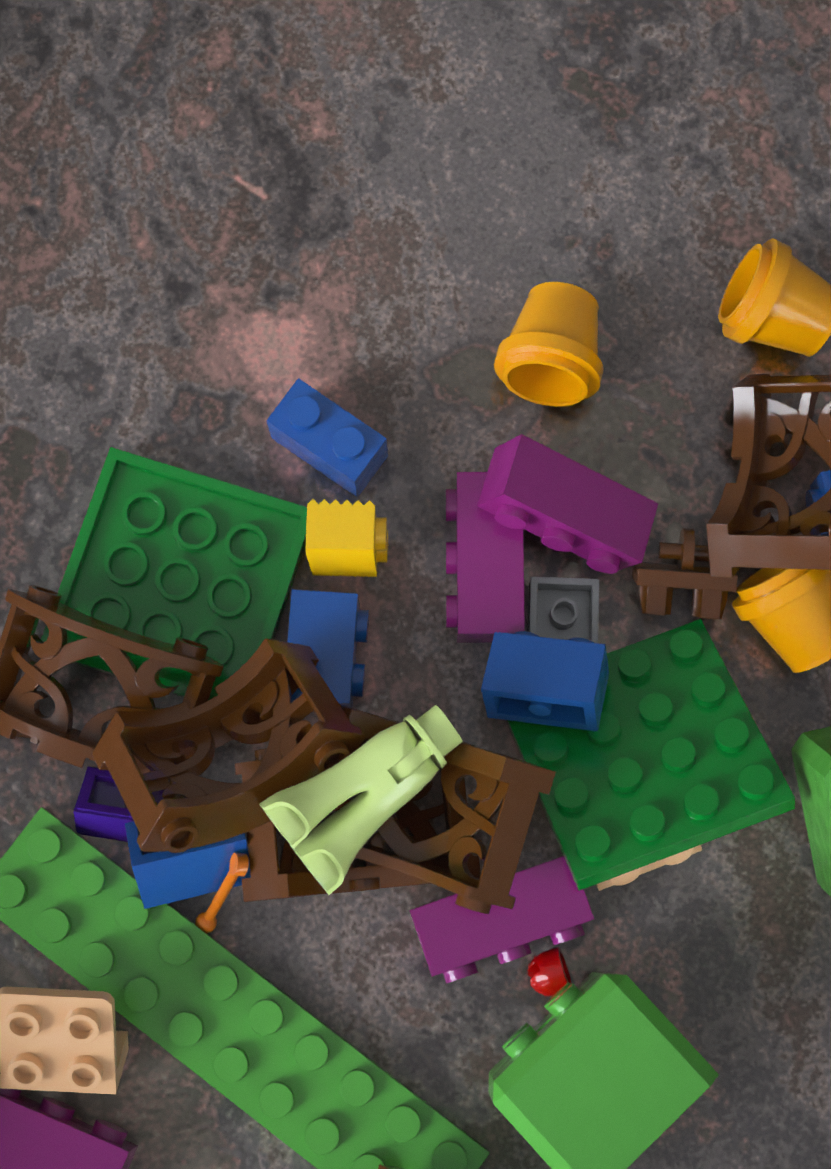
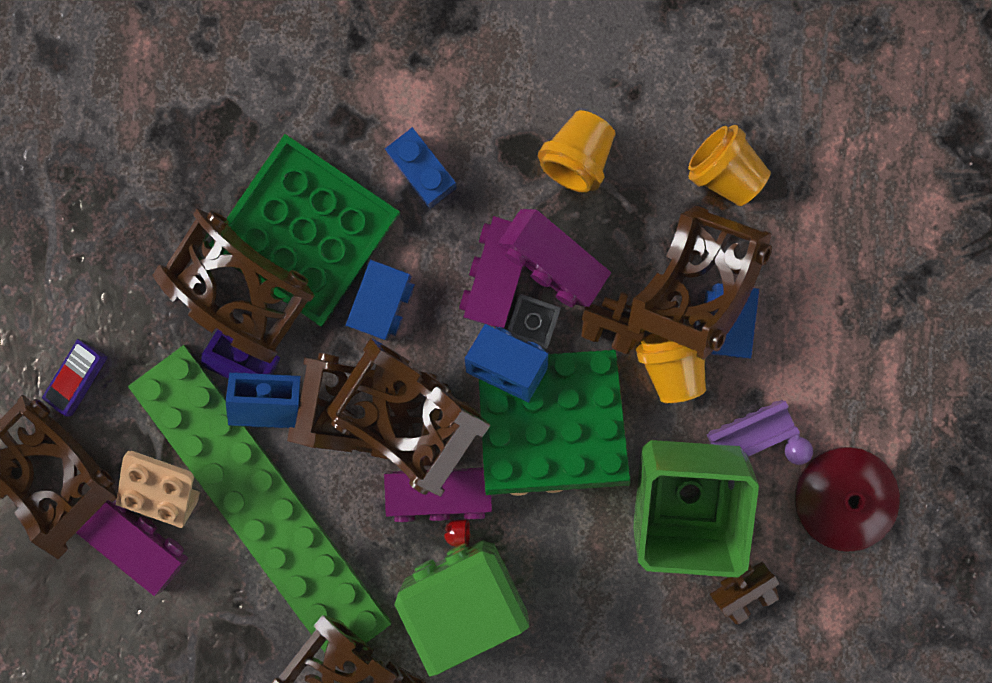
camera: 15 degrees right, 10 degrees up
reddish brown fence [92,638,365,853] -> none
orange hinge [195,853,249,933] -> none
yellowish green piece [259,705,463,895] -> none
yellow brick [306,499,388,577] -> none

